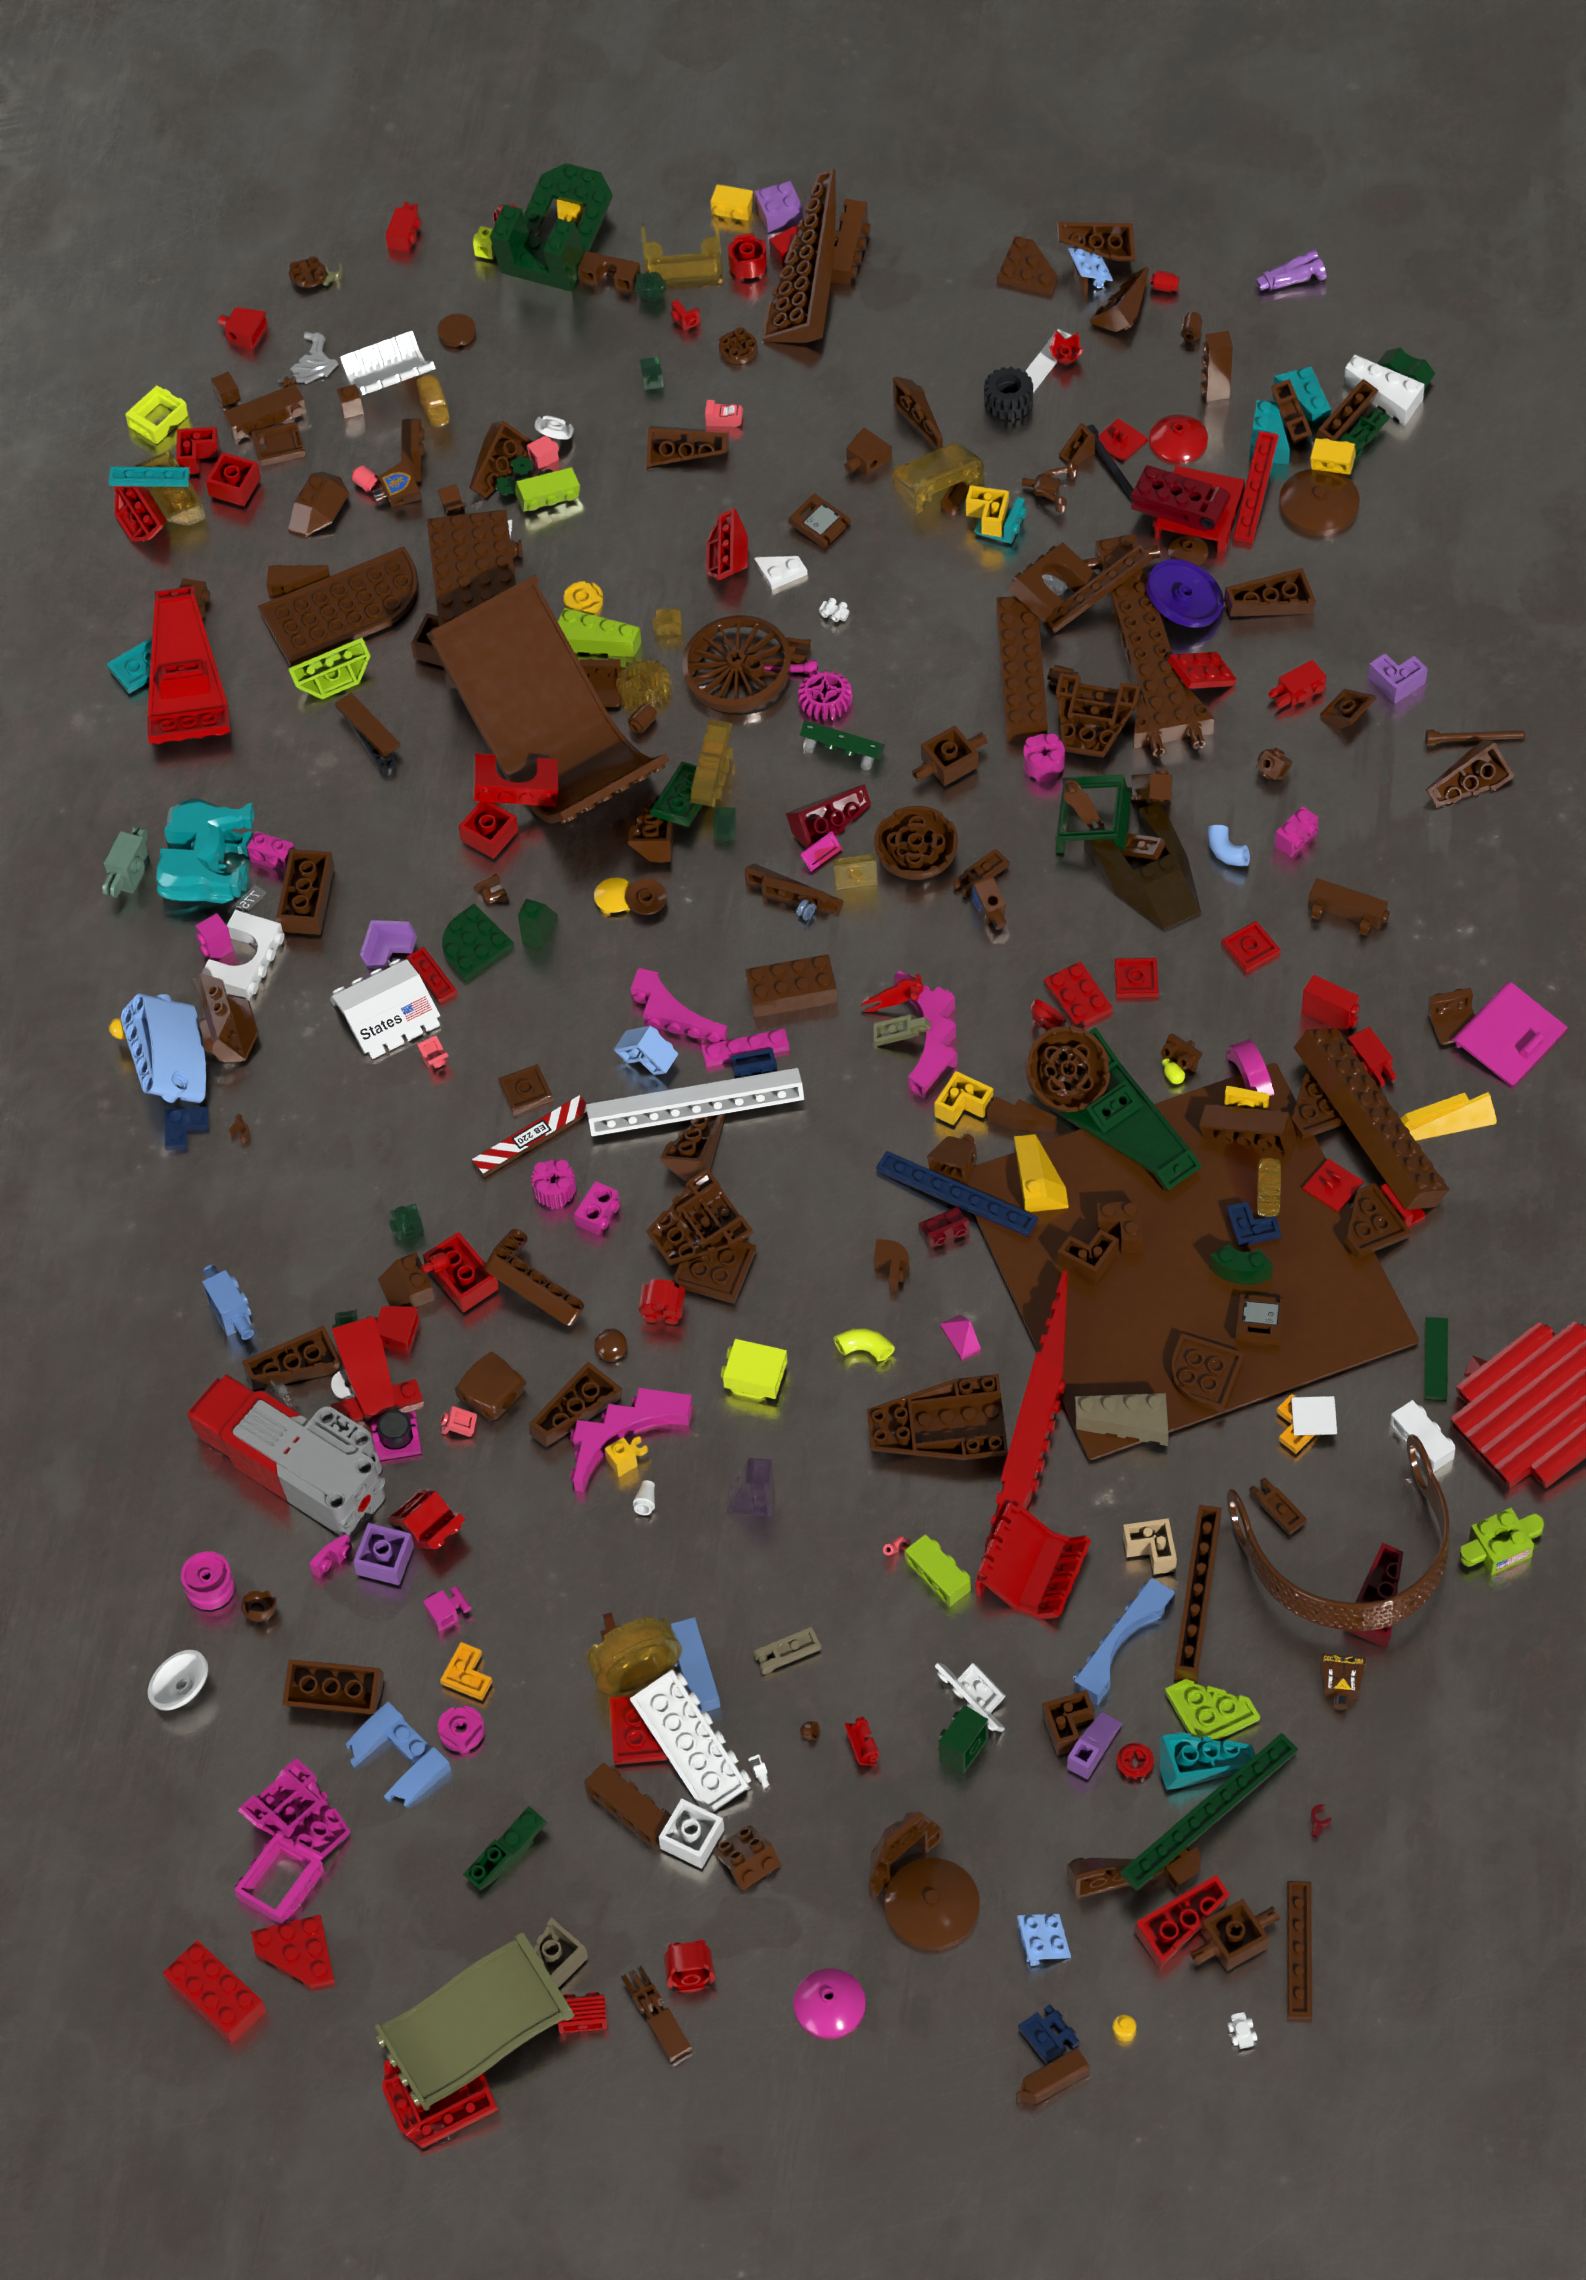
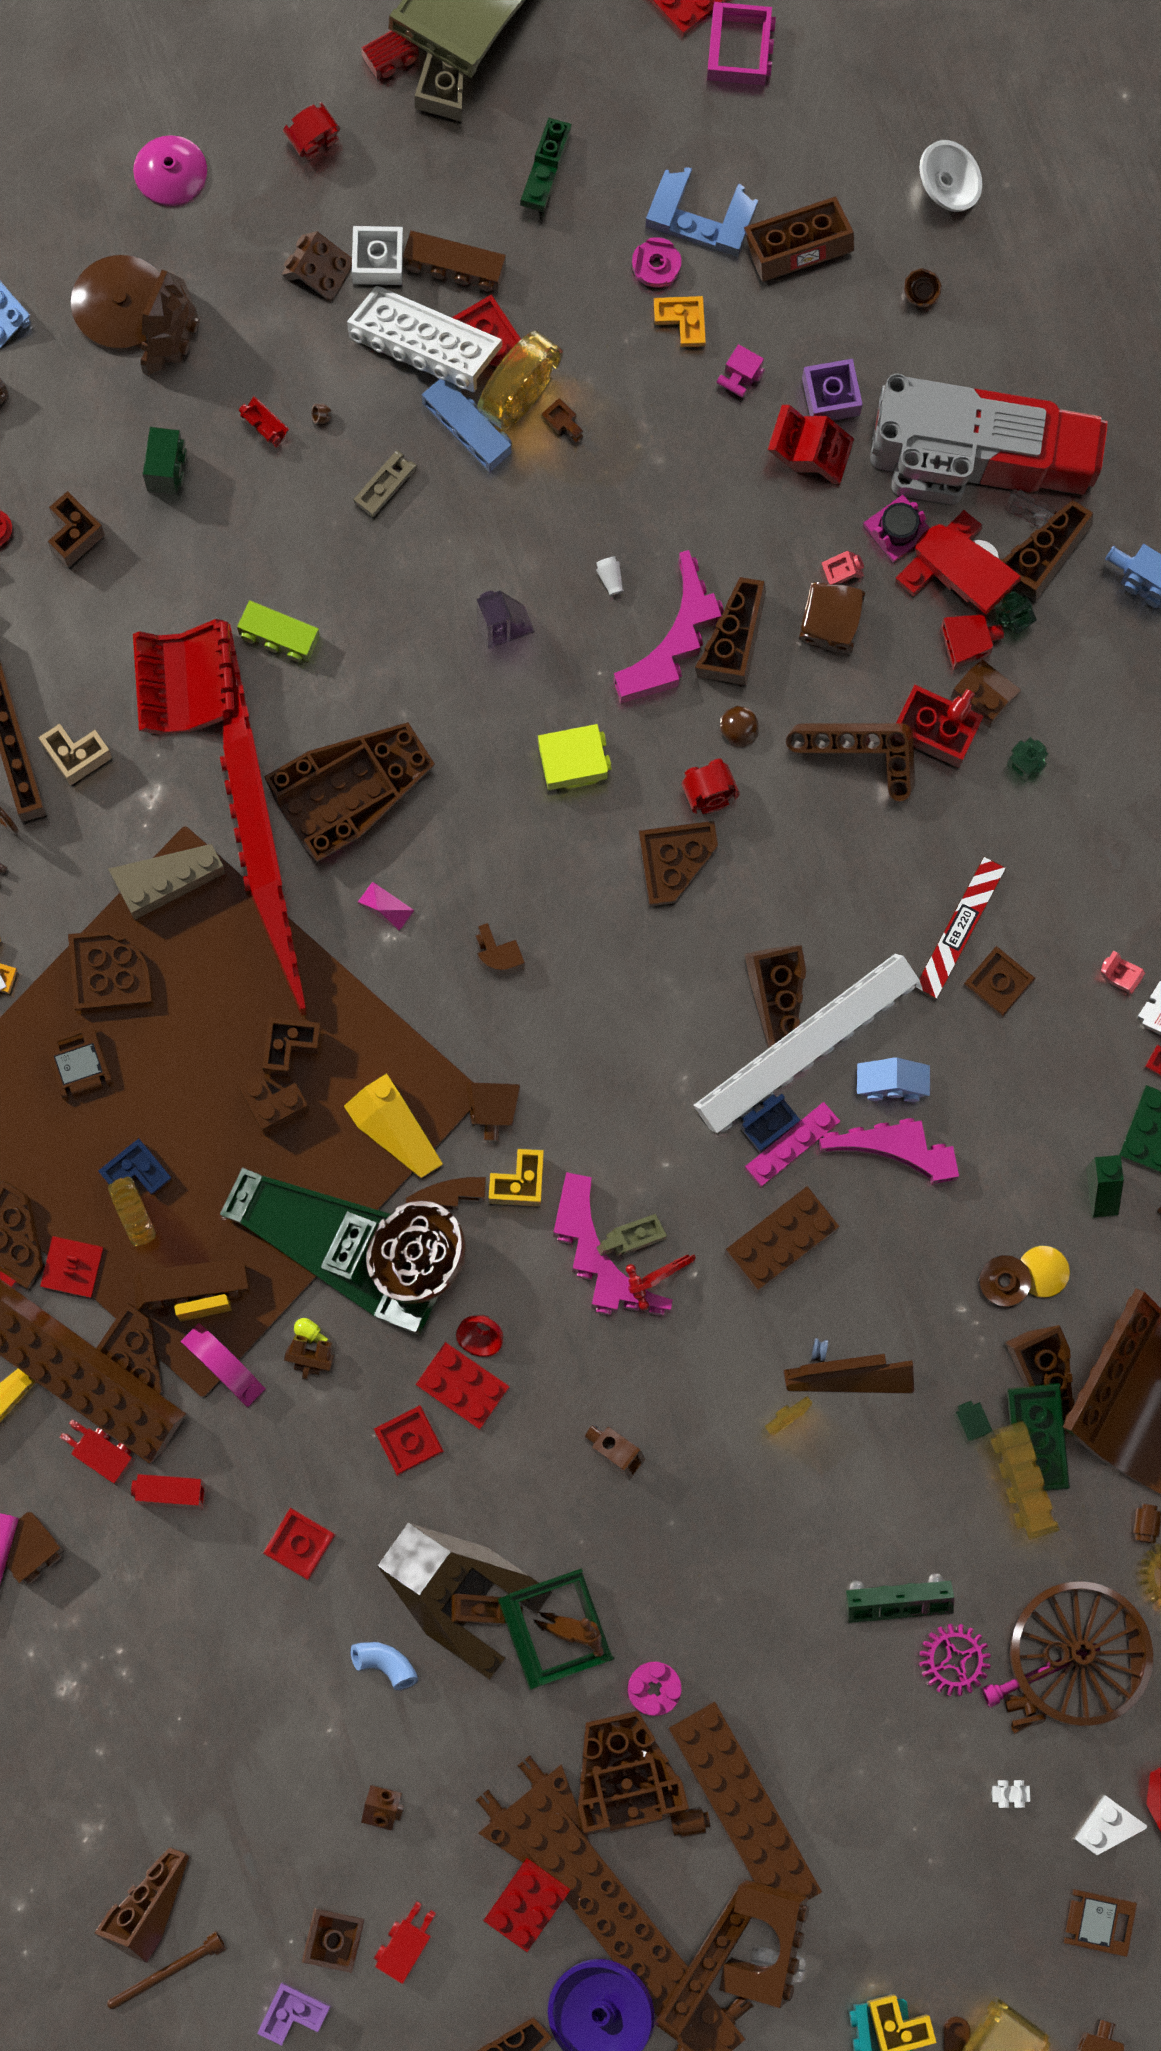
camera: 145 degrees right, 20 degrees up
dark pink wheel [180,1551,235,1610] -> none
dark pink wedge [238,1758,351,1860] -> none
dark pink slope [309,1534,352,1578] -> none
dark pink brick [531,1159,577,1210] -> none
dark pink brick [574,1181,621,1235] -> none
yellow brick [605,1436,648,1477] -> none
reddish brown arm [621,1965,692,2063] -> none
reddish brown wedge [646,1168,754,1265] -> none
white piece [748,1754,770,1788] -> none
dark red wedge [786,784,871,849] -> none
dark pink tile [800,831,843,872] -> none
neon yellow cylinder [833,1328,895,1361] -> none
reddish brown brick [874,806,958,880] -> none
dark blue tile [876,1151,1039,1238] -> none
coral arm [883,1536,911,1555] -> none
reddish brown brick [912,725,988,786] -> none
dark red bracket [918,1207,969,1248] -> none
white bracket [935,1662,1006,1732] -> none
reddish brown hinge [953,849,1010,897] -> none
medium lavender slope [1067,1712,1122,1780] -> none
medium blue arch [1073,1578,1175,1705] -> none
reddish brown wedge [1131,770,1173,802] -> none
dark green brick [1210,1244,1273,1285] -> none
dark pink brick [1275,806,1319,857] -> none
reddish brown brick [1308,878,1390,936] -> none

